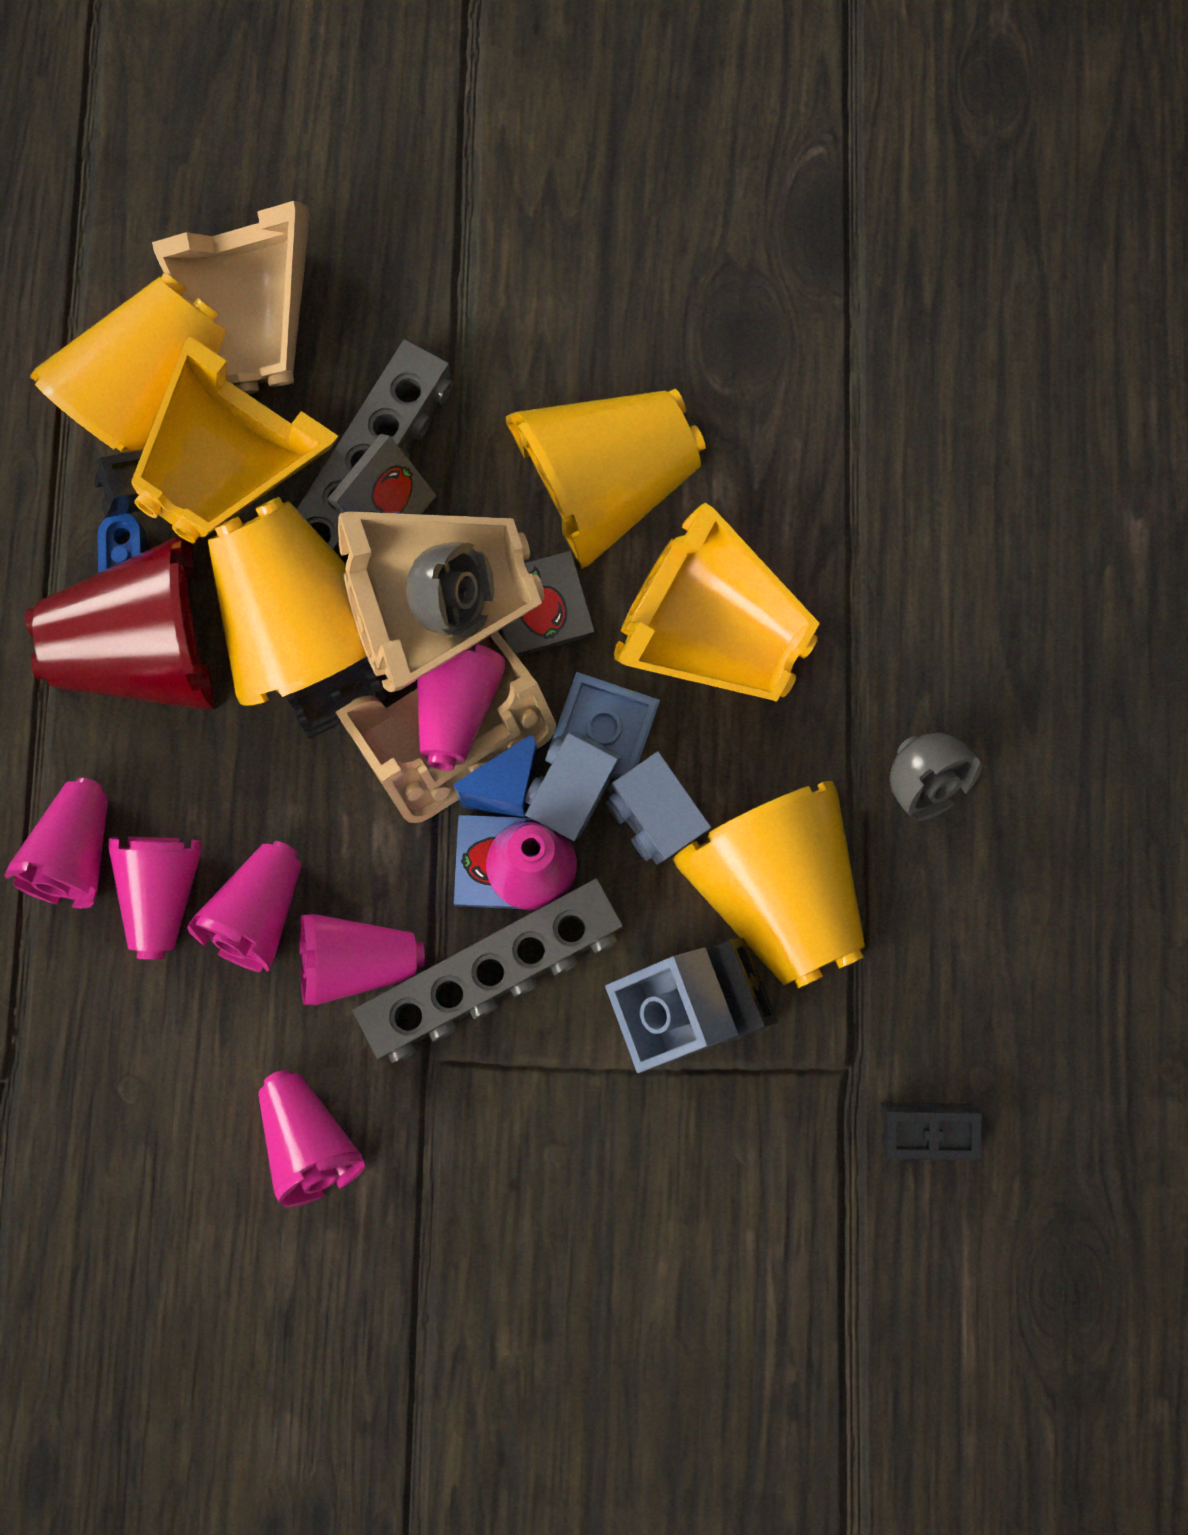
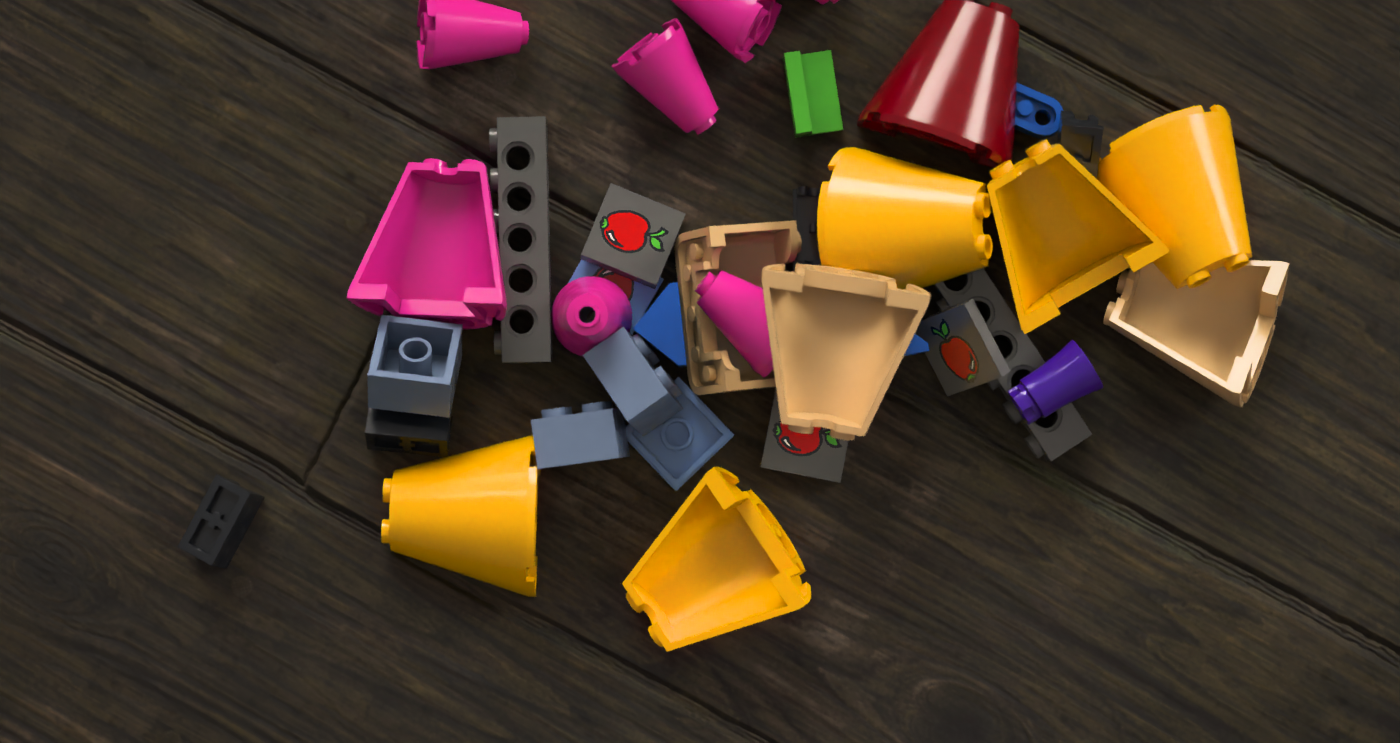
camera: 115 degrees right, 10 degrees up
dark pink cone [299,913,425,1006] -> none
dark grey cylinder [406,542,494,638] -> none
yellow cone [506,389,706,569] -> none
dark grey cylinder [889,732,983,821] -> none
none -> dark pink cone [347,158,507,330]
none -> dark grey tile [580,183,686,289]
none -> bright green panel [783,50,843,138]
none -> dark purple plant [1007,340,1104,425]

